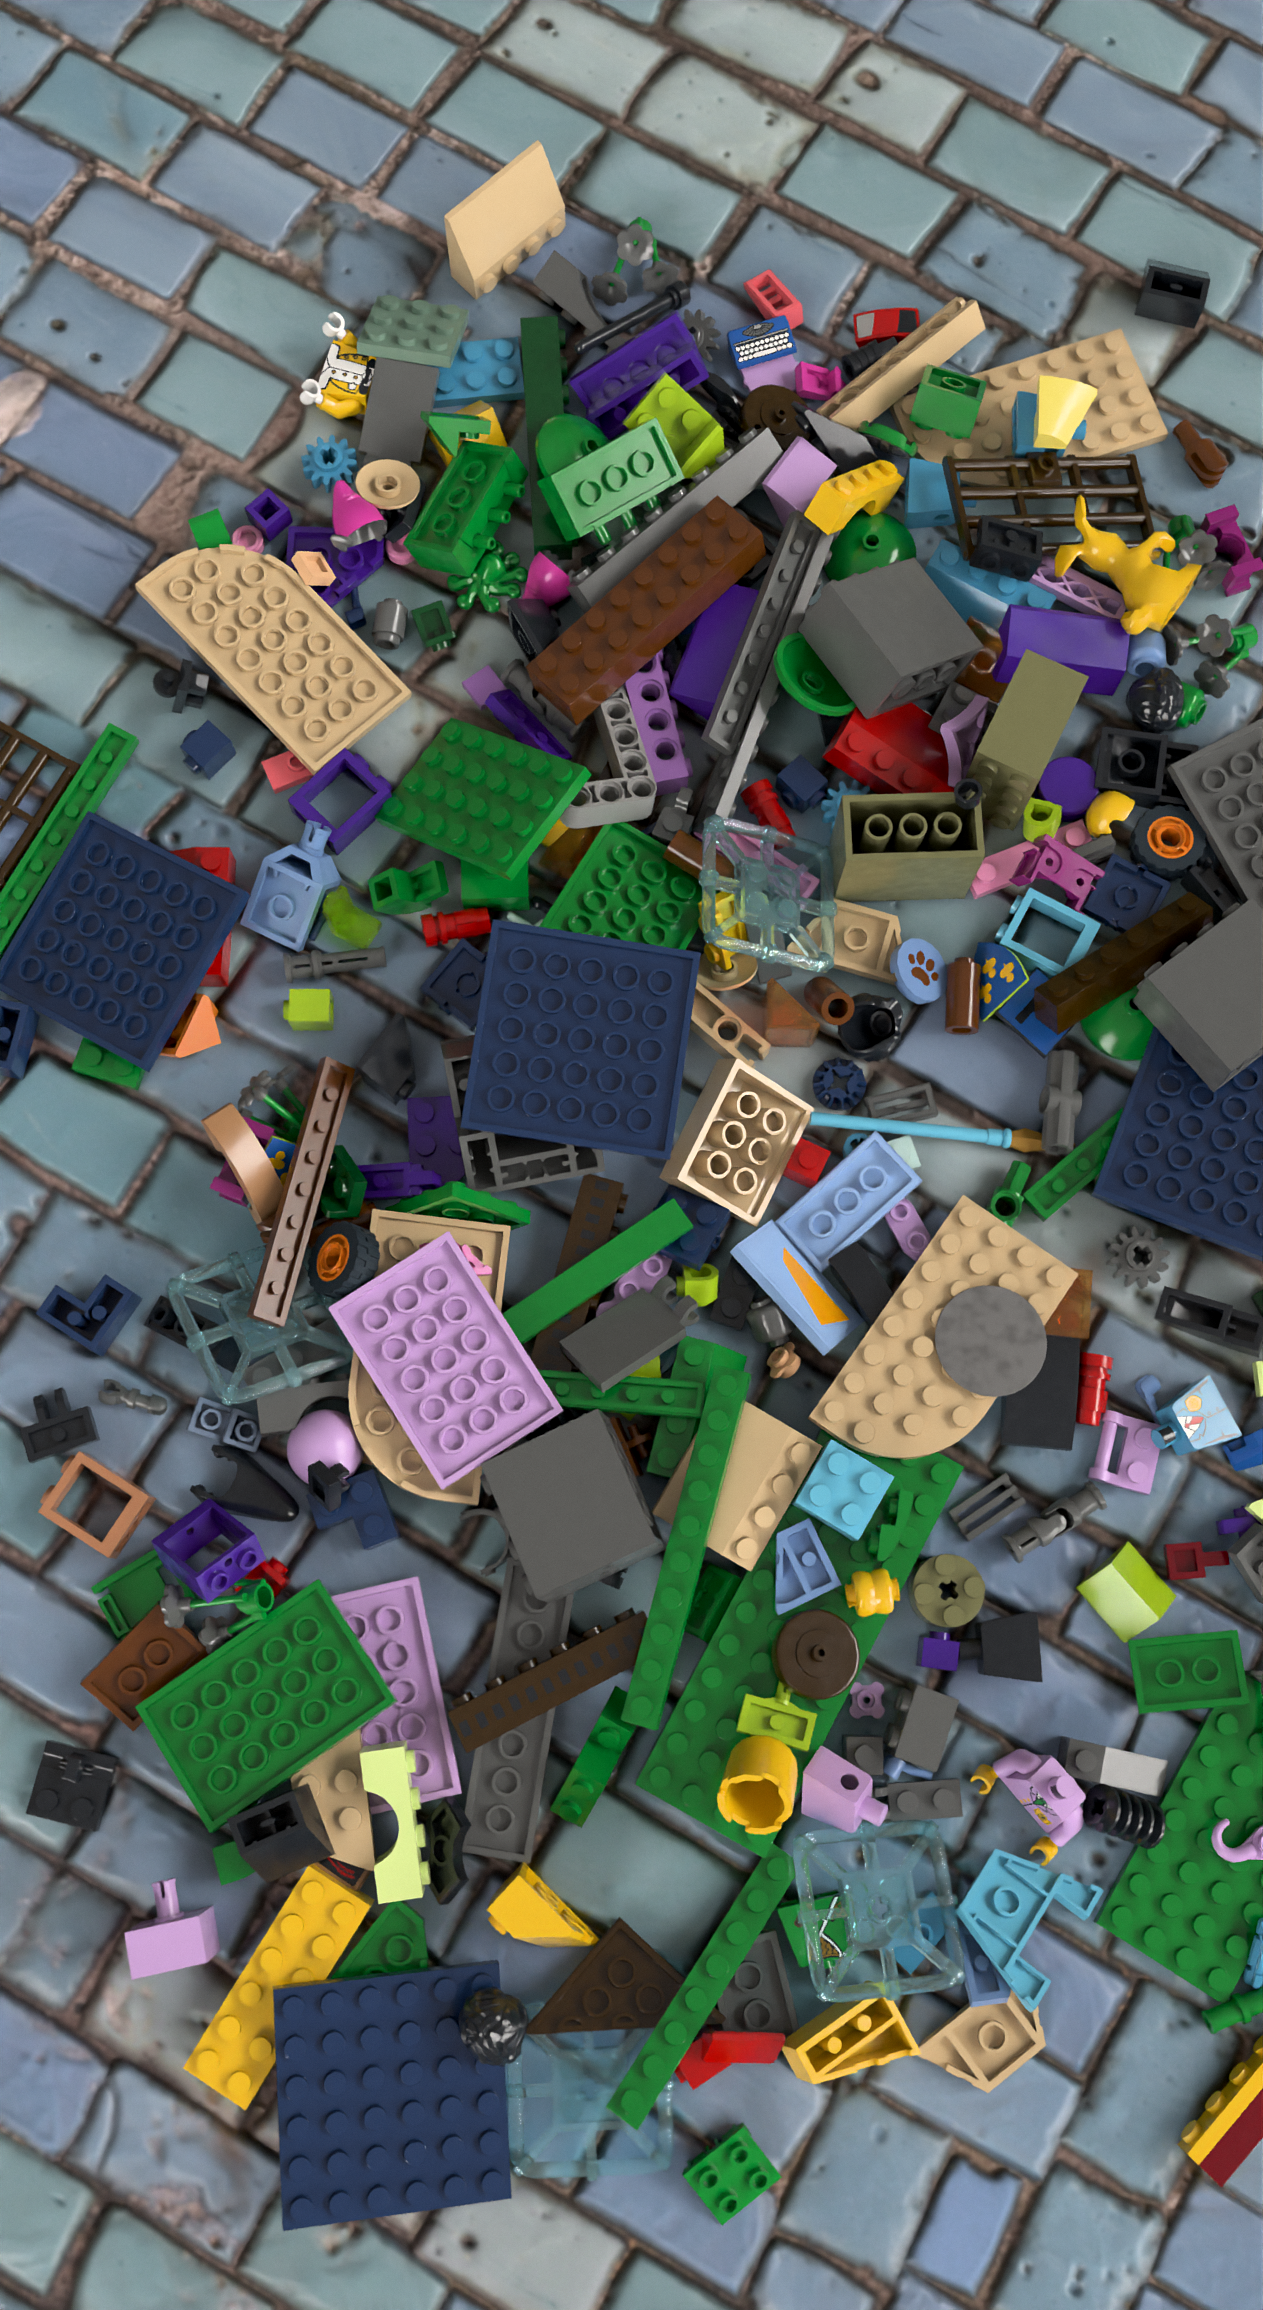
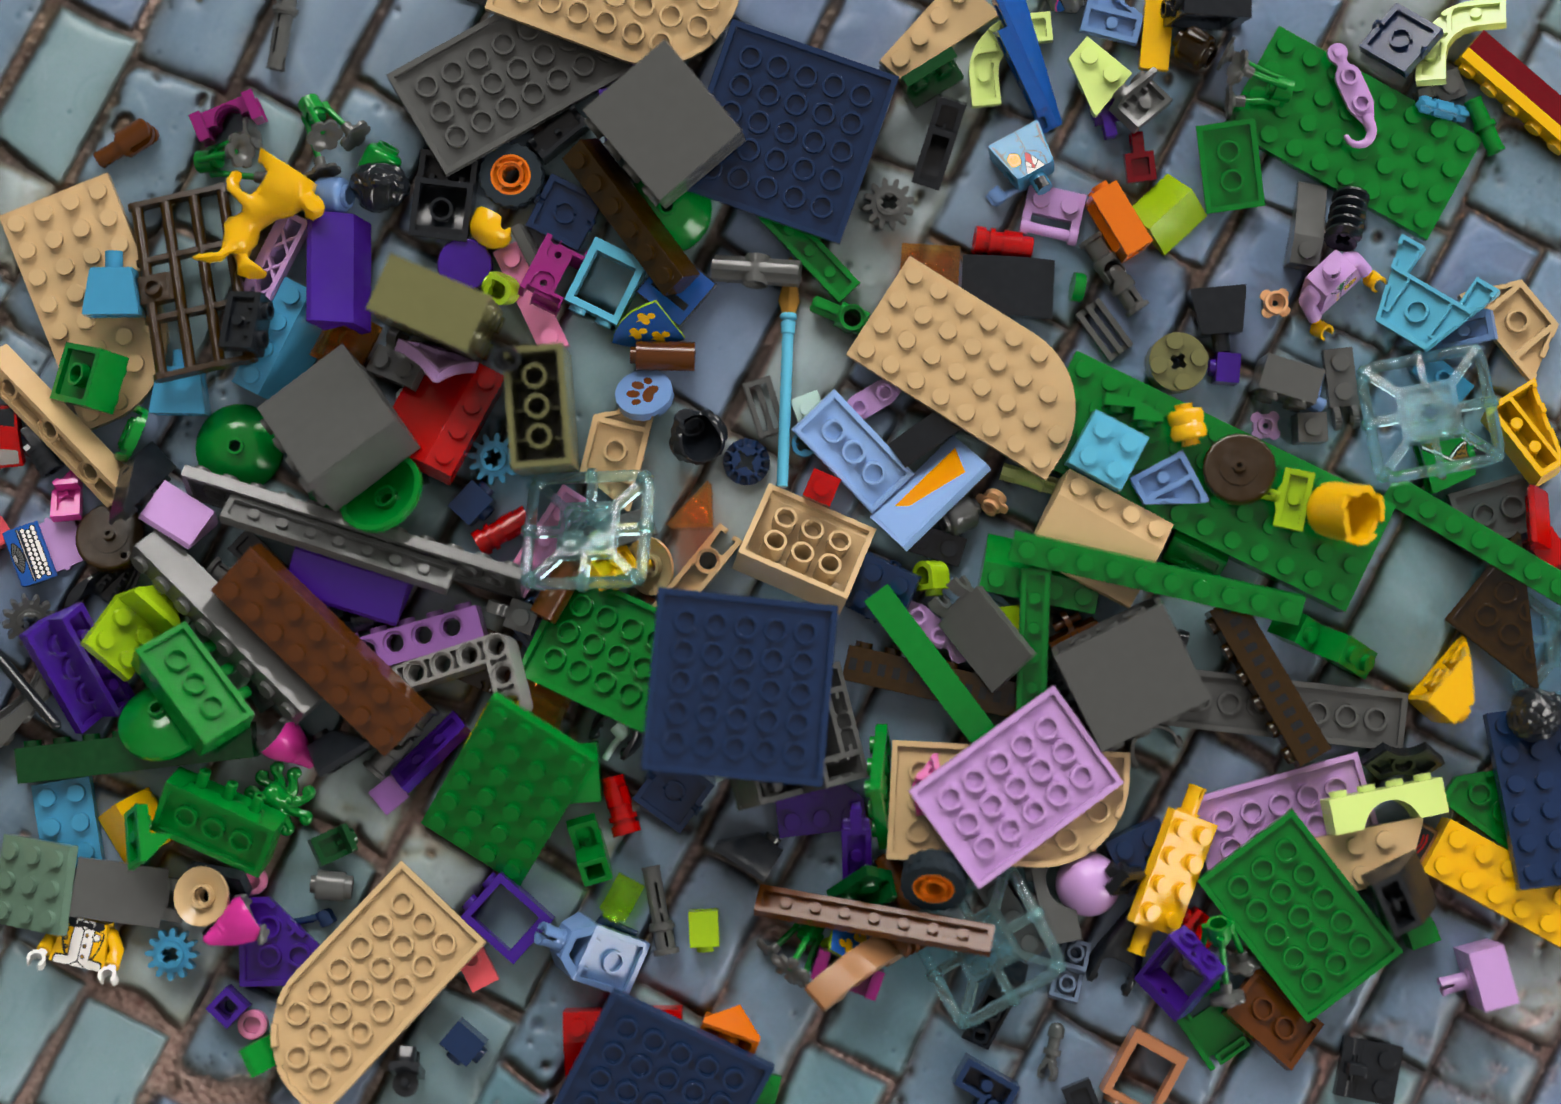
camera: 90 degrees left, 10 degrees up
light nougat plate [291,551,336,586] -> none
lavender torso [801,1746,888,1833] -> none
yellow arch [804,459,905,535] -> none
reddish brown brick [804,976,855,1025] -> none
flat silver sticker [935,1285,1047,1397] -> none
light yellow slope [1033,375,1097,449] -> none
none -> yellowish green piece [999,463,1059,494]
none -> green tile [1068,272,1087,303]
none -> orange window [1084,180,1153,263]
none -> yellow plate [1127,783,1218,957]
none -> light nougat plate [1260,288,1290,319]

